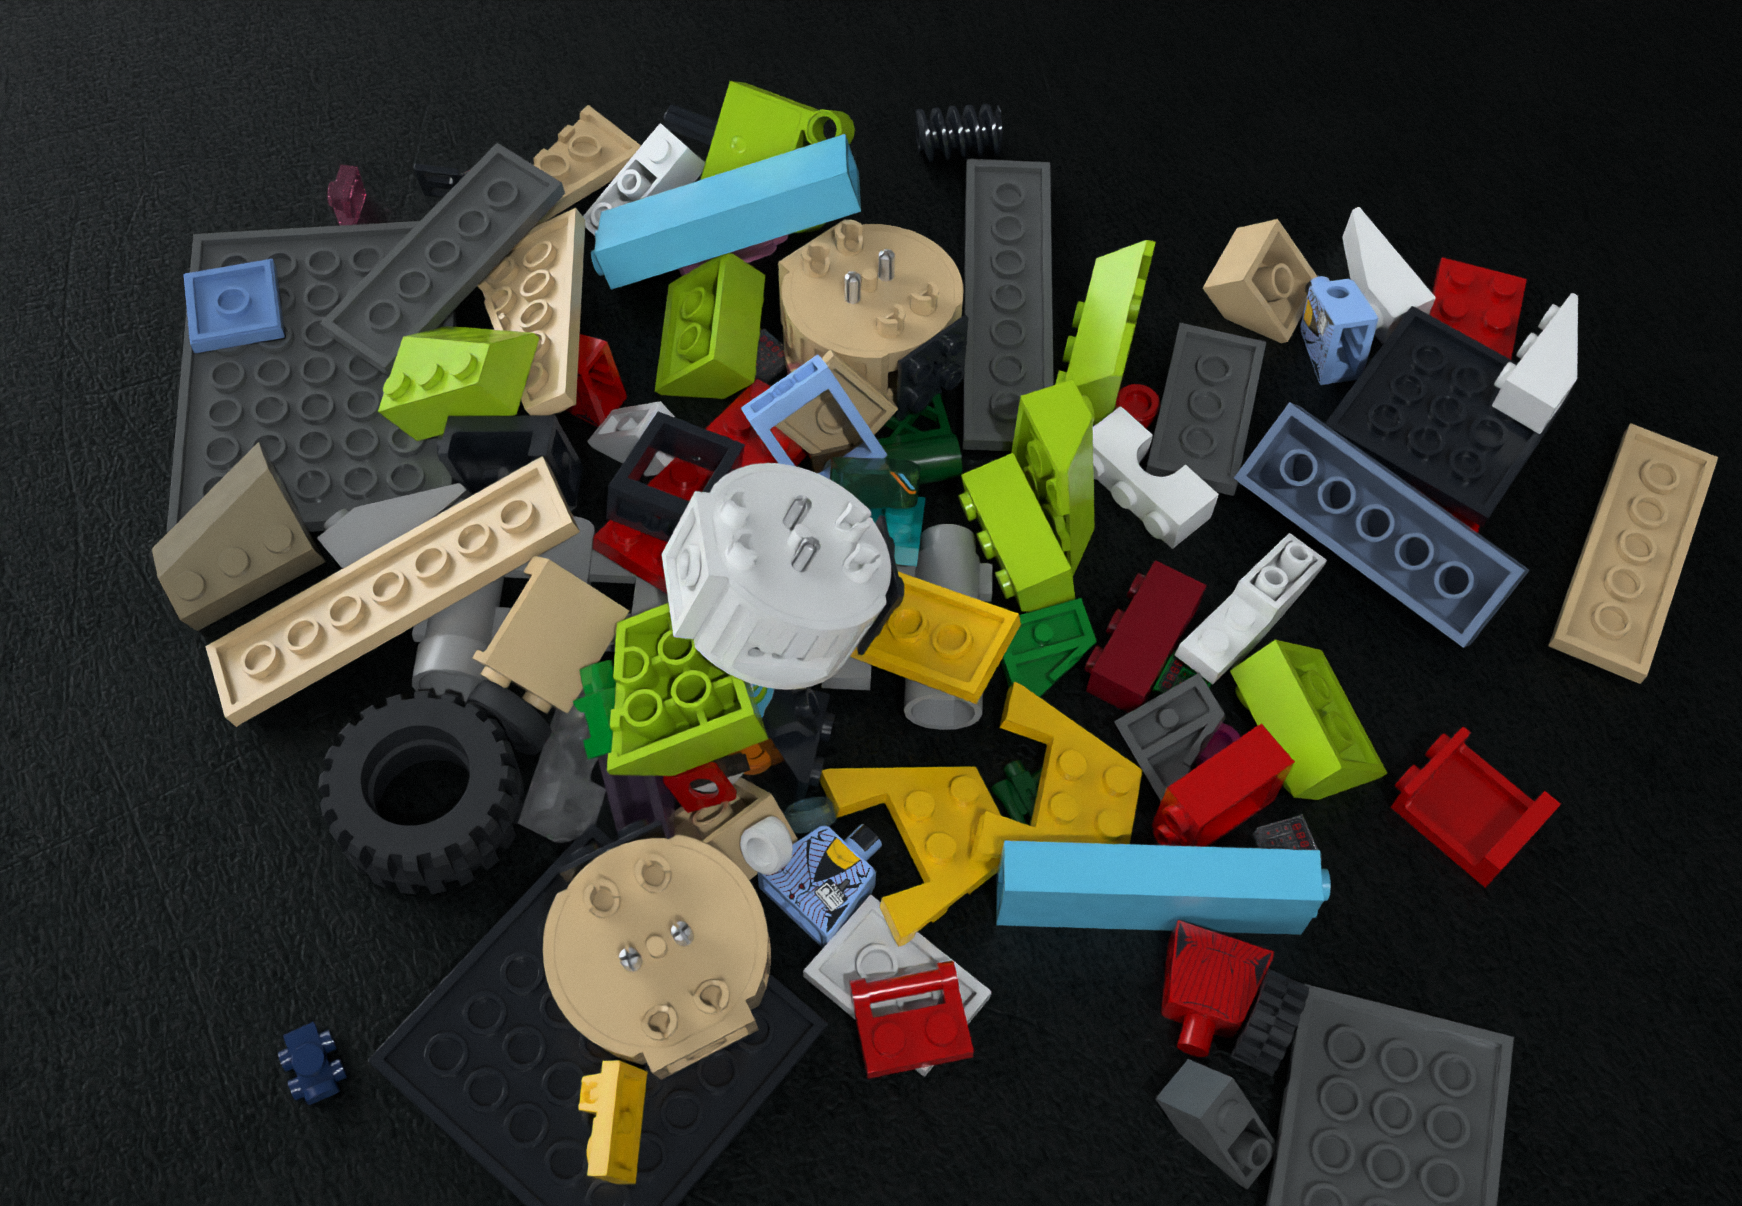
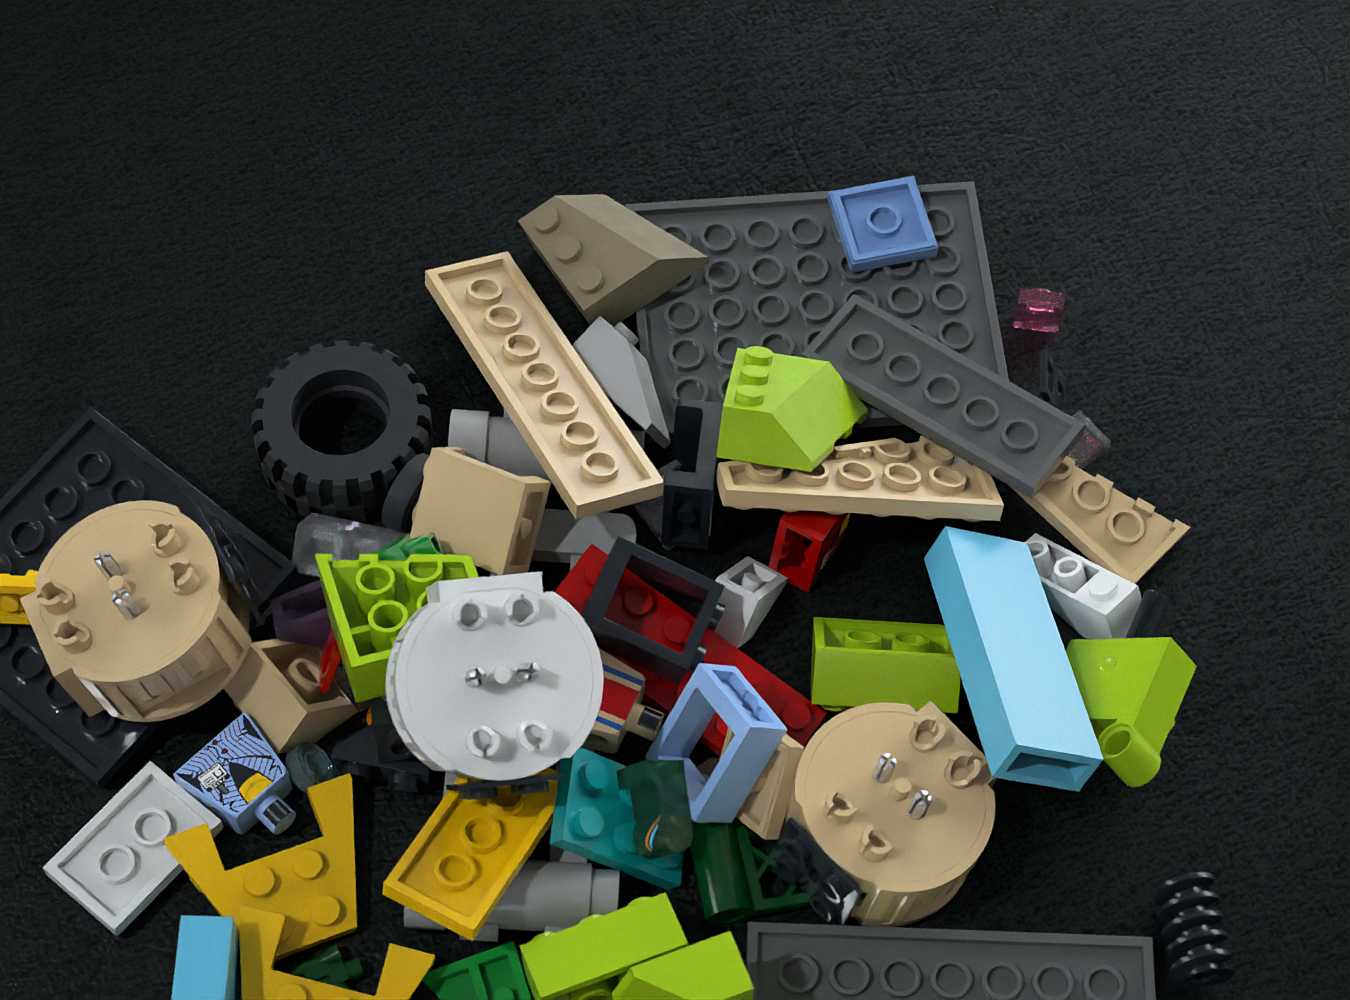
camera: 90 degrees right, 0 degrees up
dark blue piece [278,1022,348,1105] -> none
white tile [740,816,793,875] -> none
red plate [849,960,974,1079] -> none

